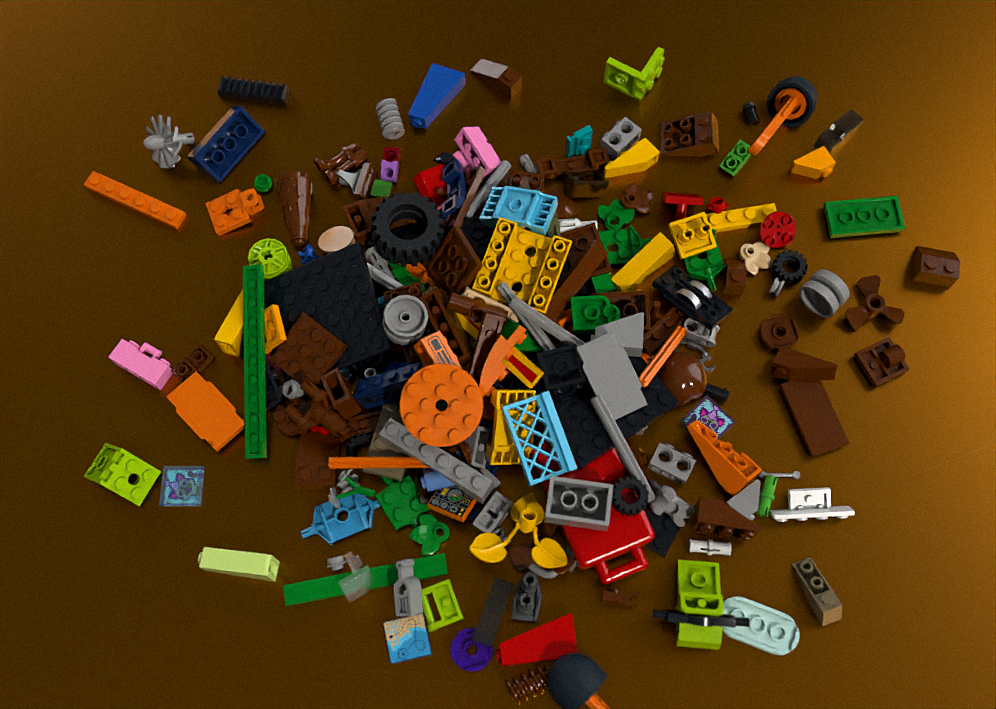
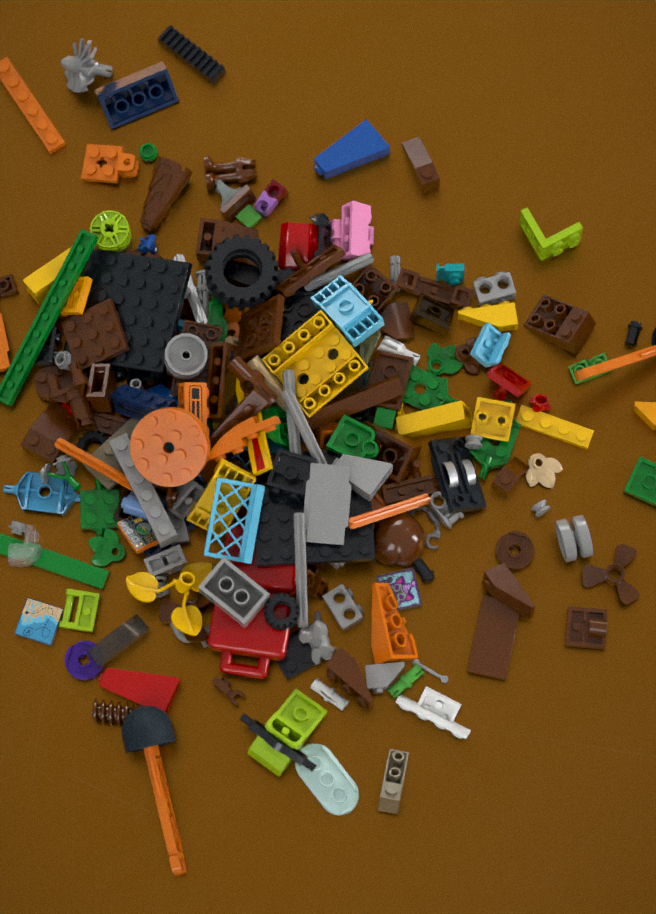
camera: 35 degrees right, 5 degrees up
light nougat tile [318,226,355,254] -> none
light grey piece [375,98,405,140] -> none
light grey piece [394,558,423,616] -> none
dark blue slope [442,159,466,218] -> none
dark grey connector [512,571,542,623] -> none
red plate [759,212,796,248] -> none
black tyre [771,250,808,286] -> none
none -> light grey bush [465,435,482,449]
none -> medium azure bracket [470,323,511,368]

